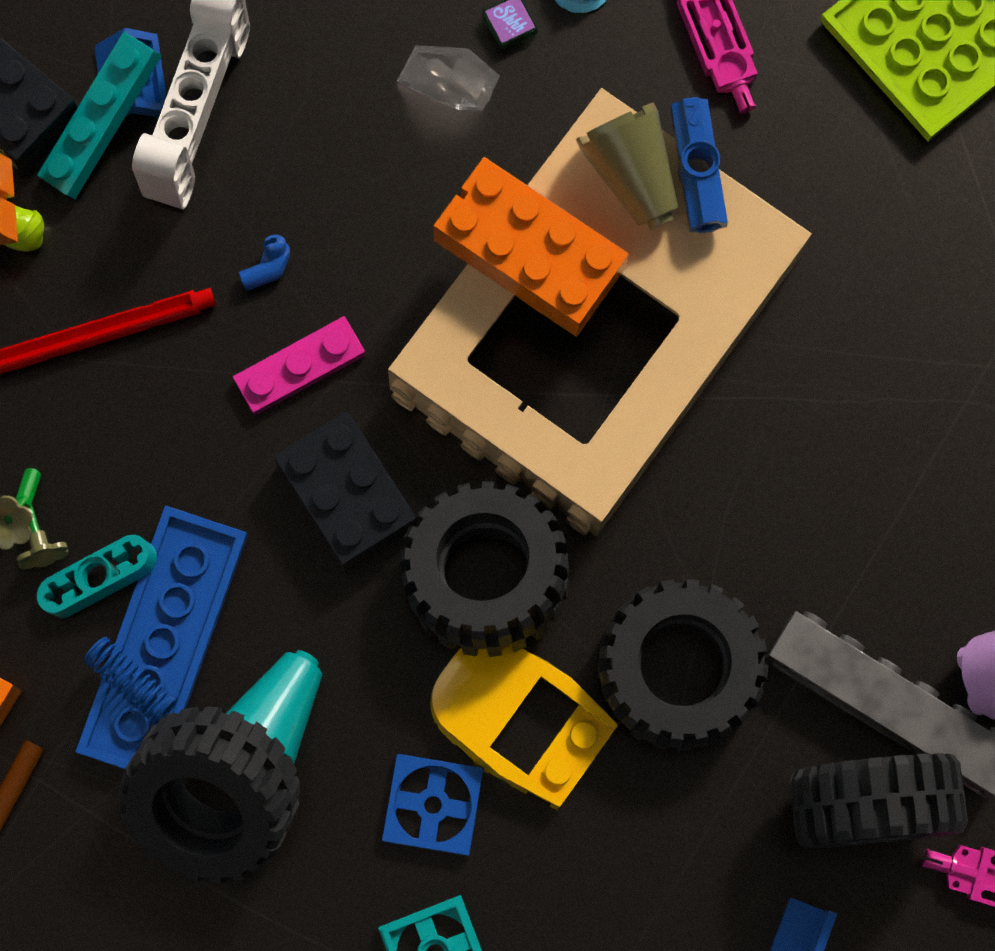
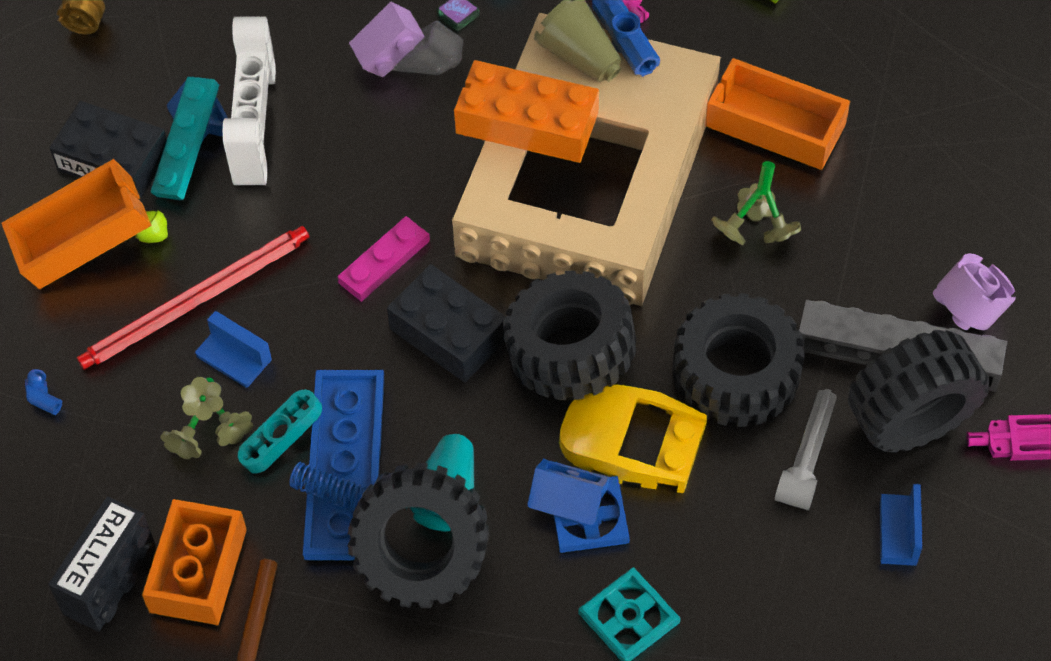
camera: 10 degrees left, 20 degrees down
blue arm [239,235,290,291] -> none
none -> blue panel [195,311,272,387]
none -> lavender brick [349,2,425,77]
none -> blue panel [527,459,610,525]
none -> orange piece [705,58,850,170]
none -> olive plant [711,161,801,245]
none -> light grey axle [775,389,837,511]

